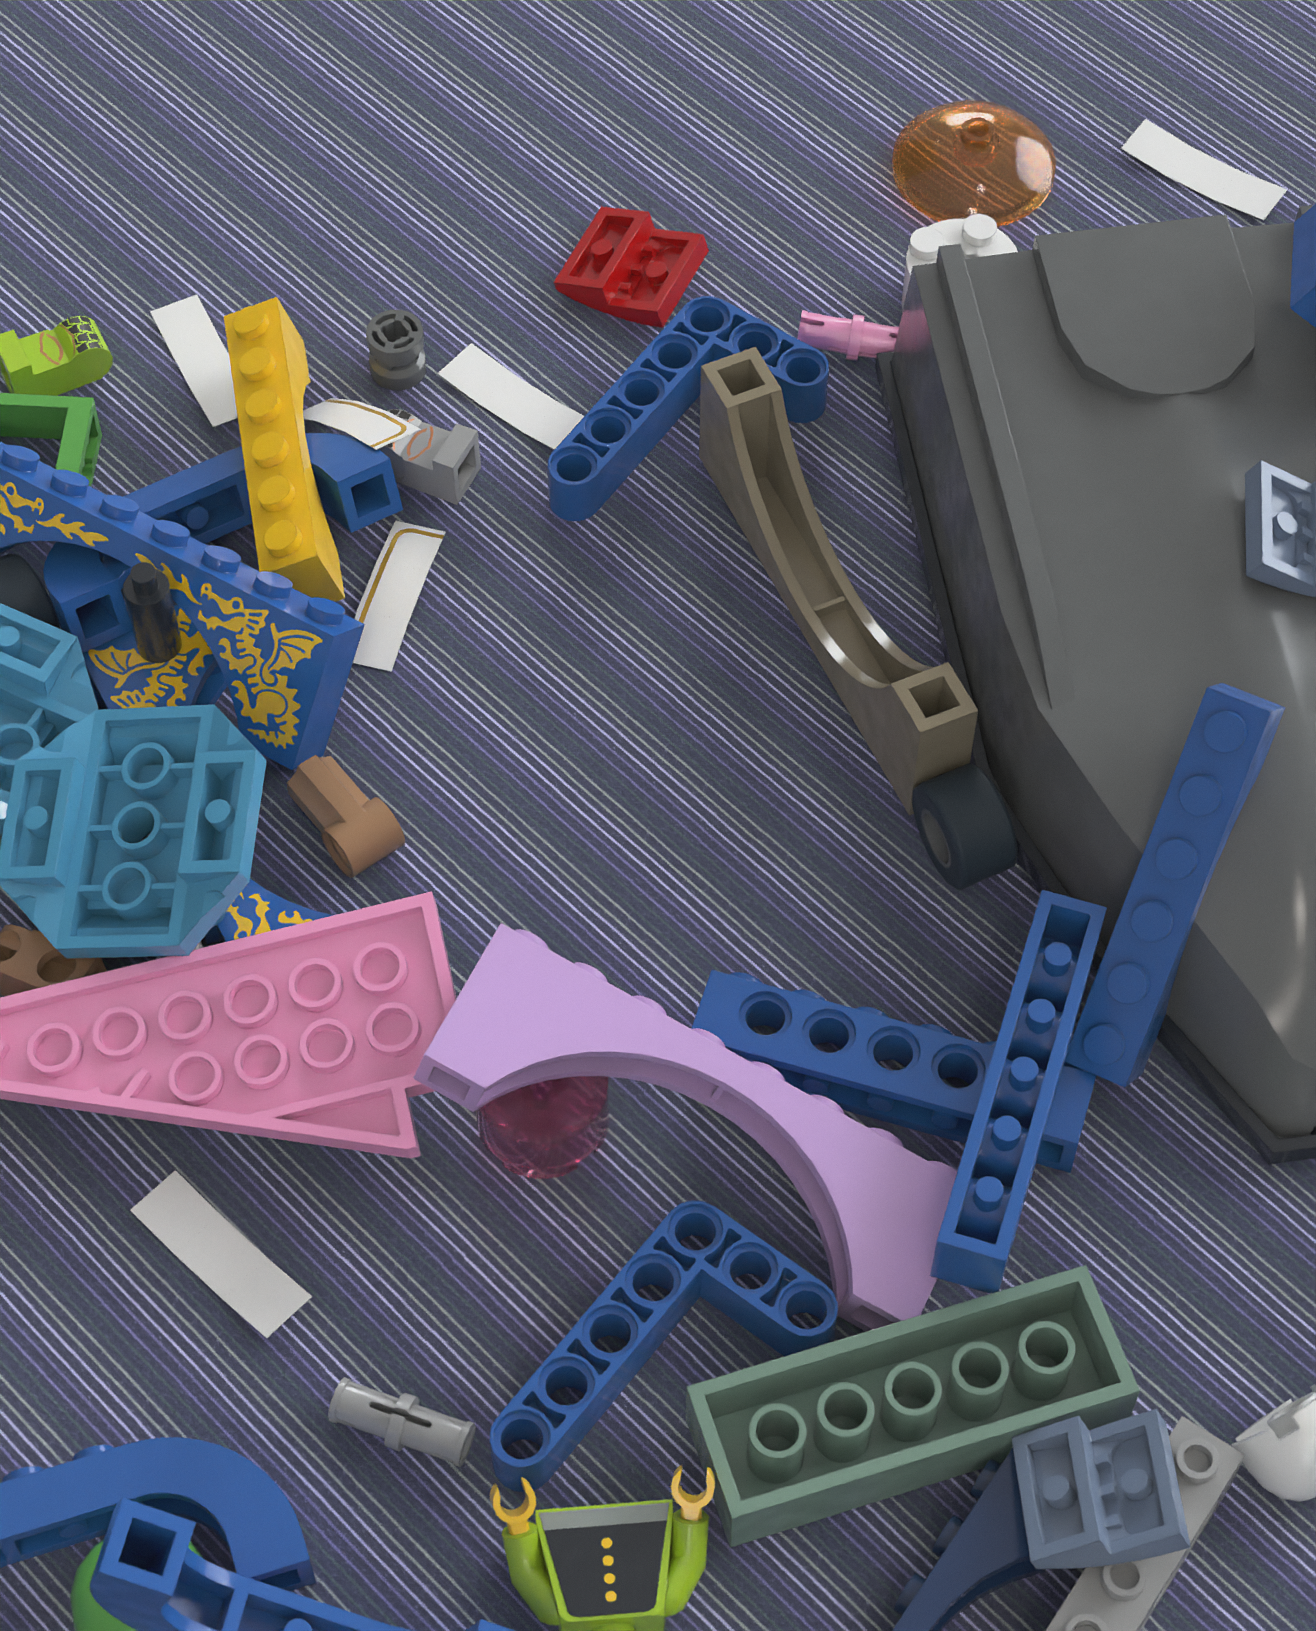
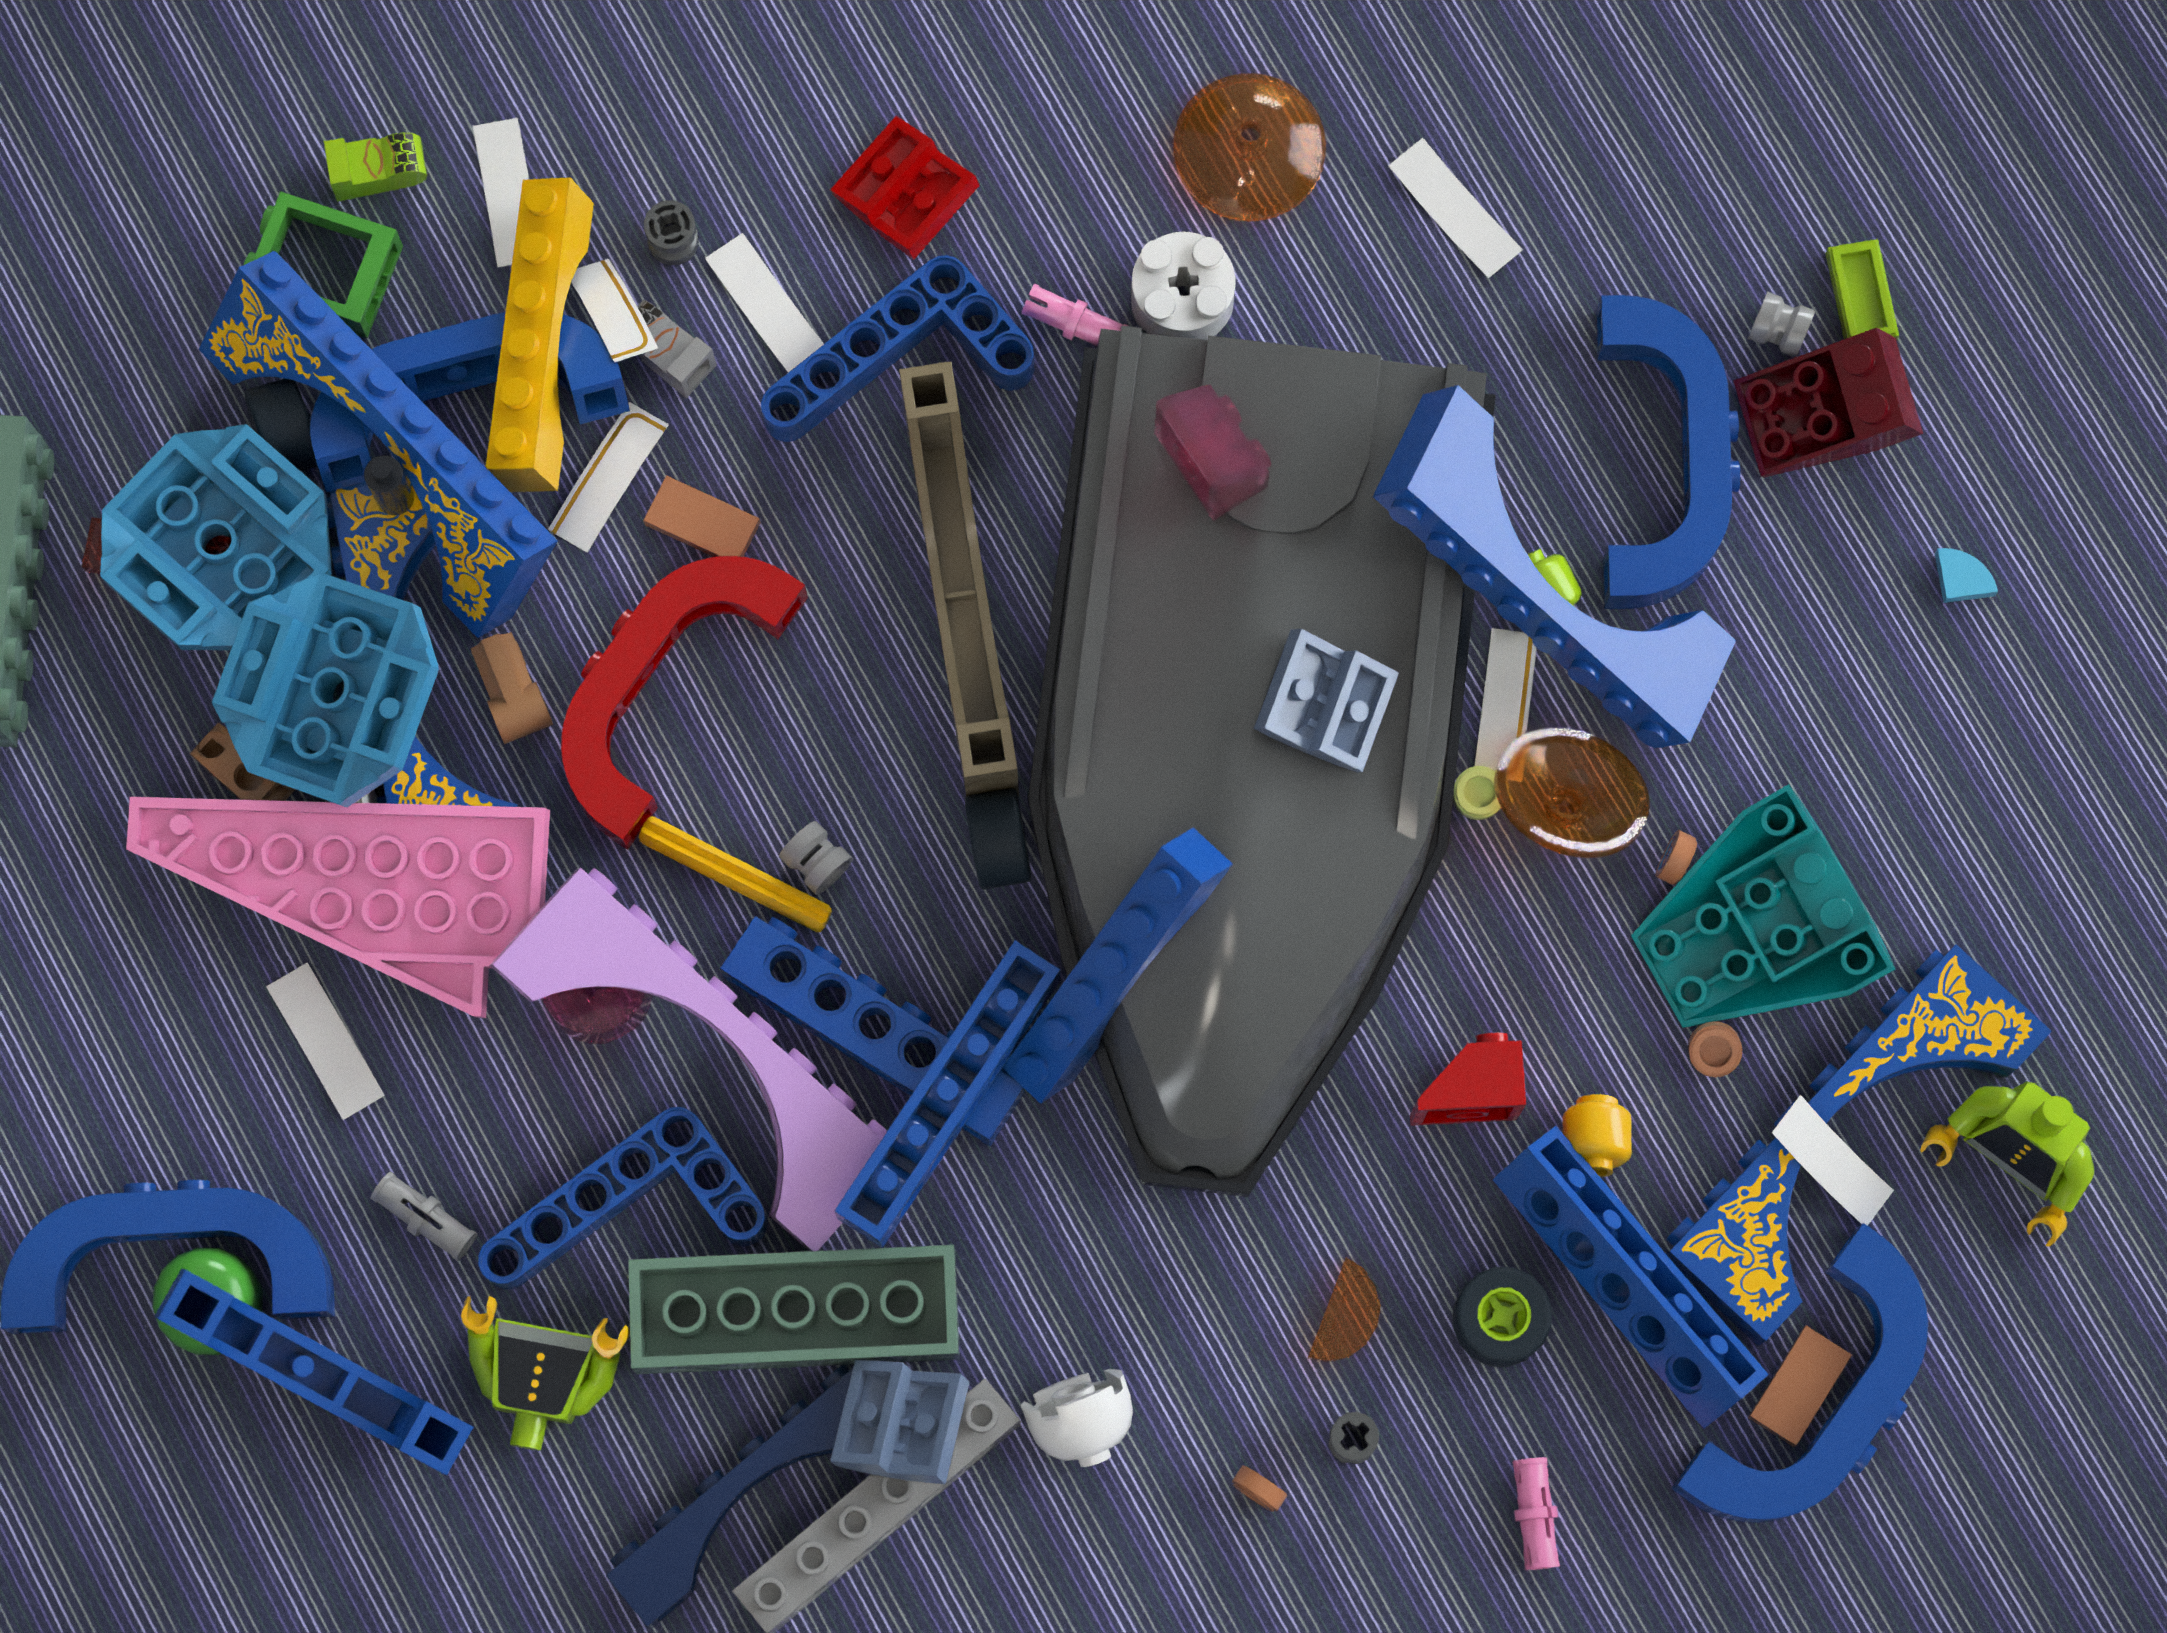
camera: 15 degrees right, 20 degrees up
none -> red arch [561,556,808,850]
none -> yellow axle [638,816,832,932]
none -> nougat tile [643,475,760,557]
none -> light grey wheel [779,821,853,895]
none -> clear pink slope [1154,384,1272,521]

